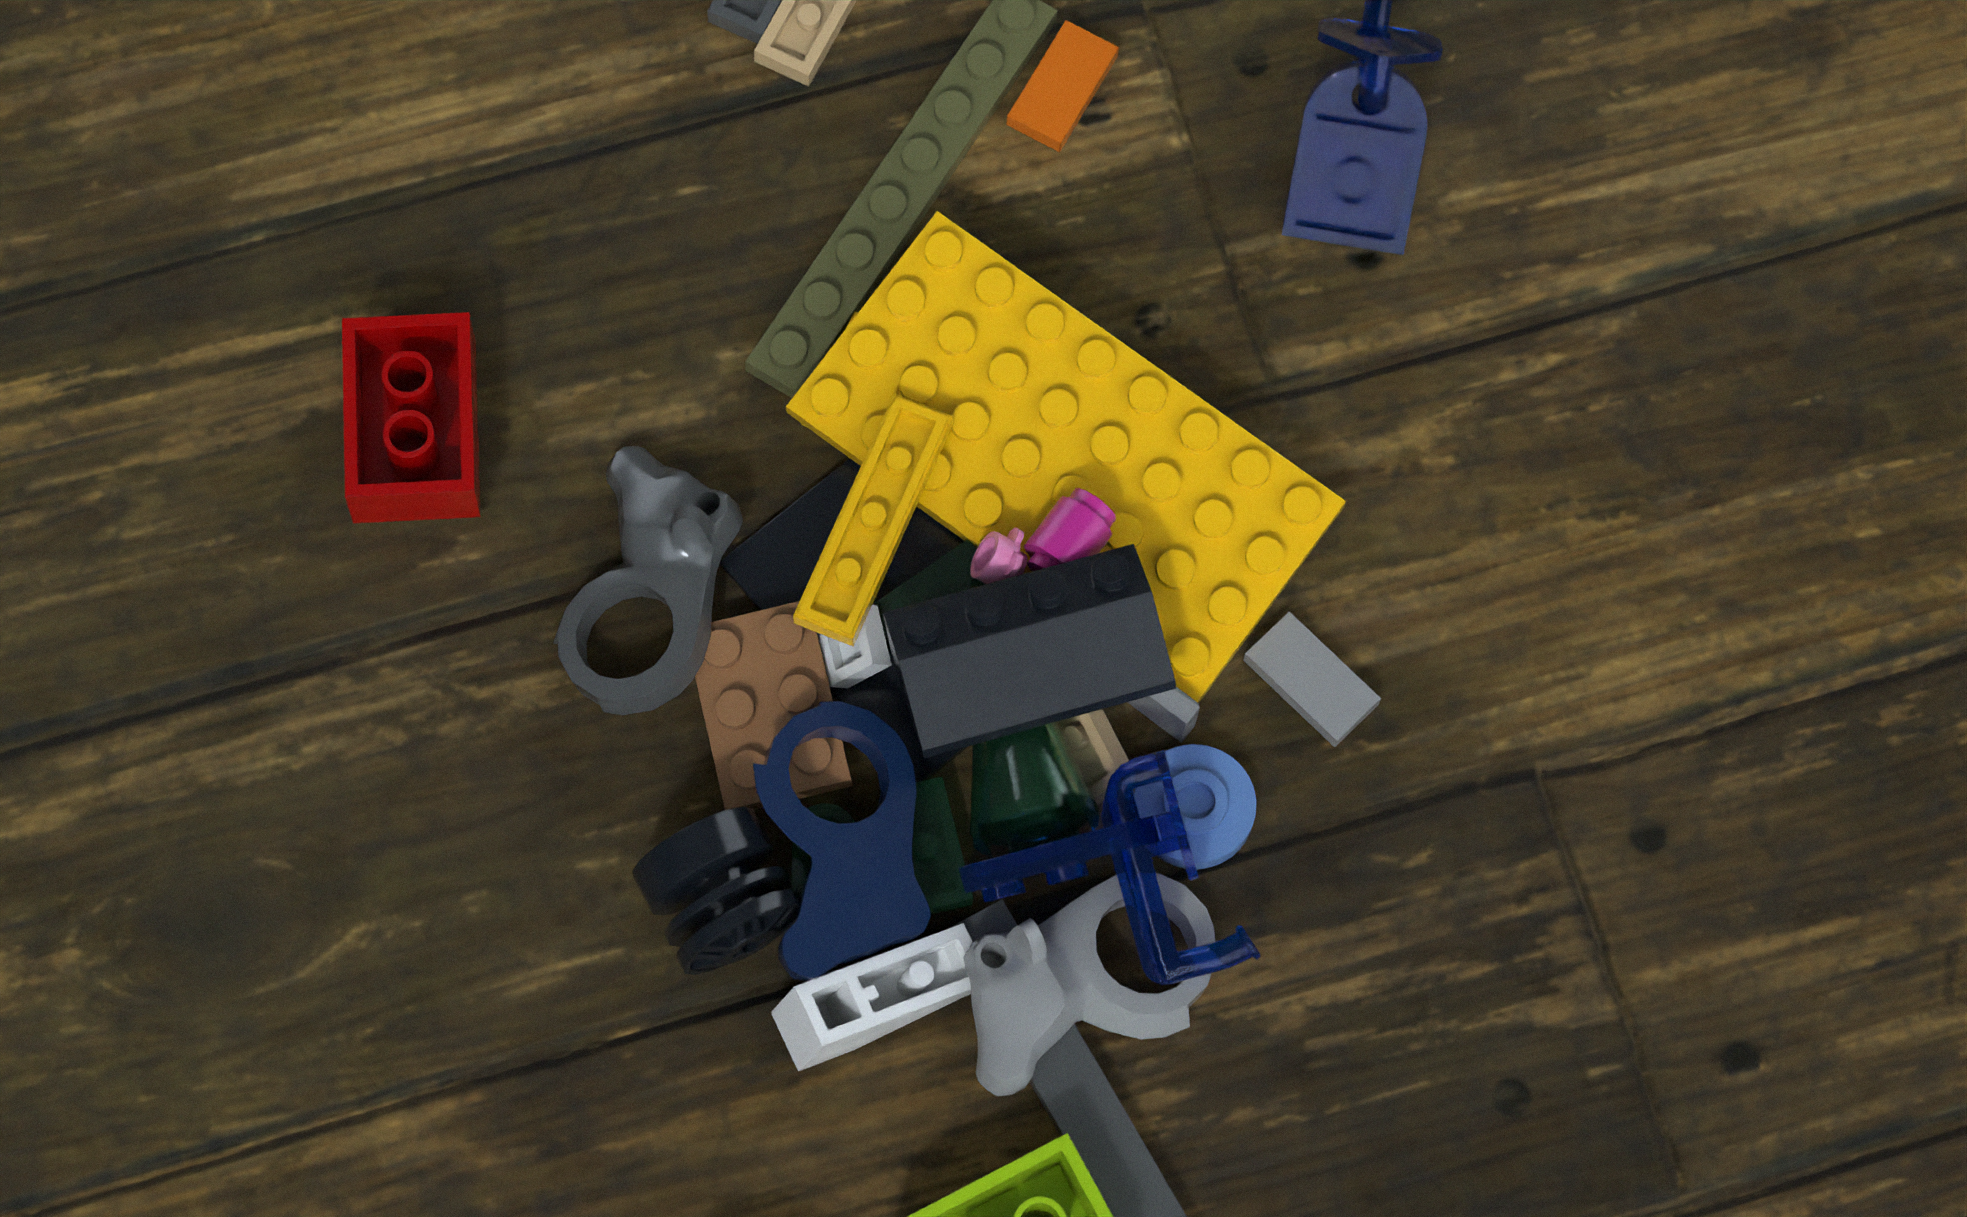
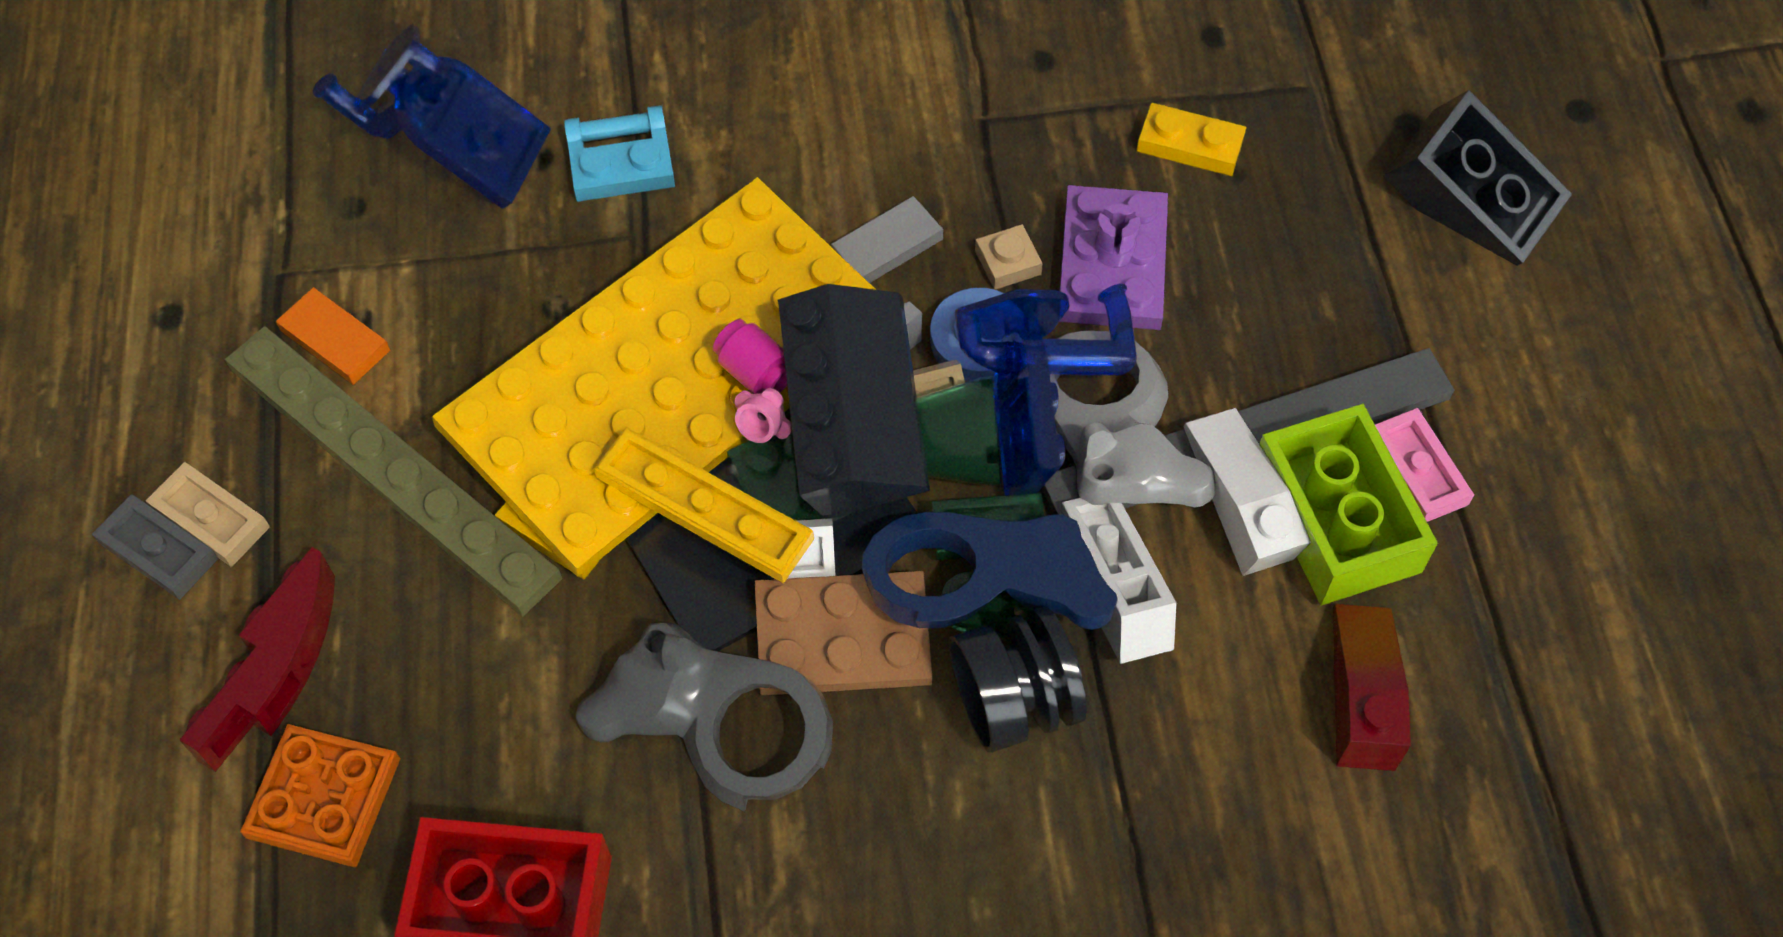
camera: 75 degrees left, 10 degrees down
none -> dark red slope [180,547,335,772]
none -> orange tile [240,724,400,868]
none -> medium azure plate [564,105,675,202]
none -> tan plate [975,224,1043,290]
none -> medium lavender plate [1058,185,1168,330]
none -> yellow plate [1137,103,1247,176]
none -> white slope [1183,408,1310,576]

